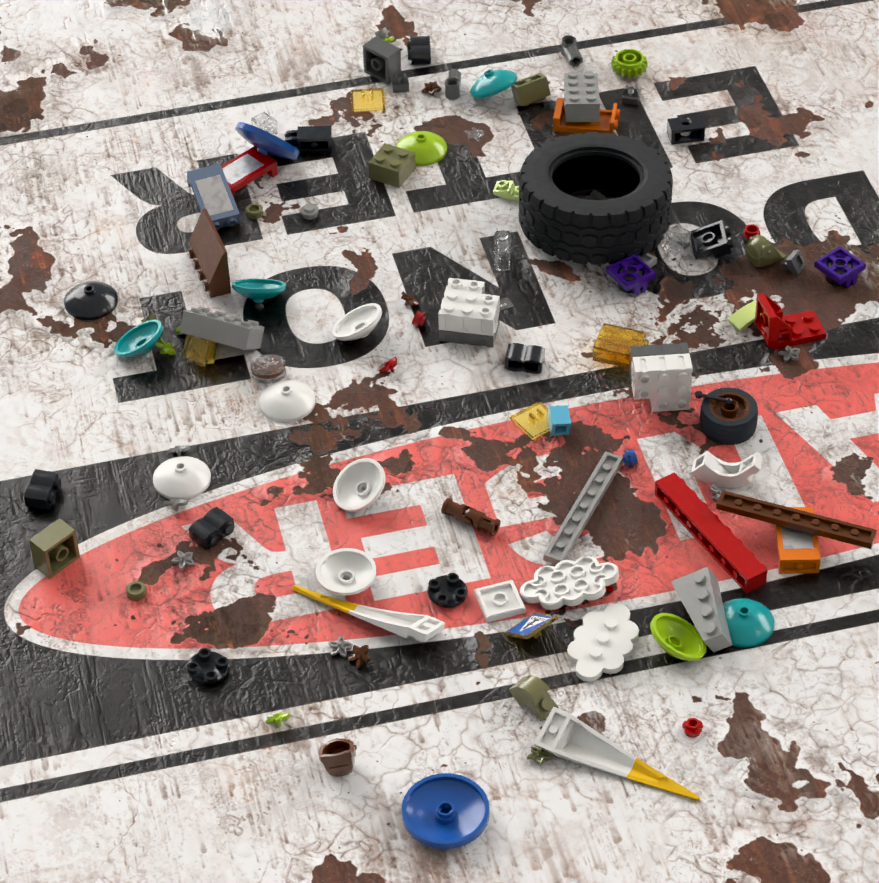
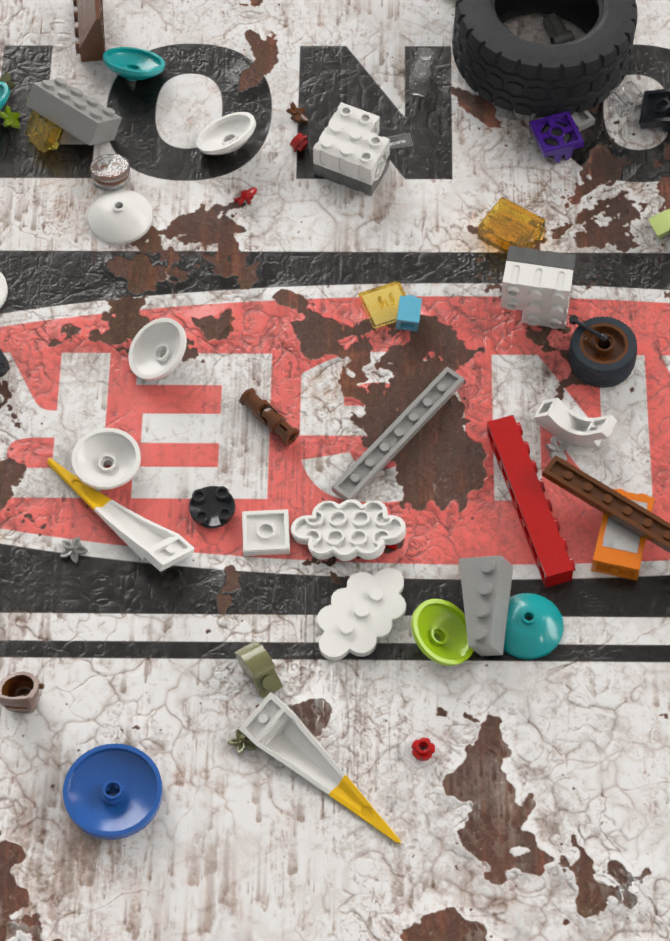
camera: 15 degrees right, 15 degrees up
reddish brown plant [348,645,370,669] -> none
piece [504,612,558,639] -> none
black brick [505,343,545,374] -> none
blue plate [622,449,638,468] -> none

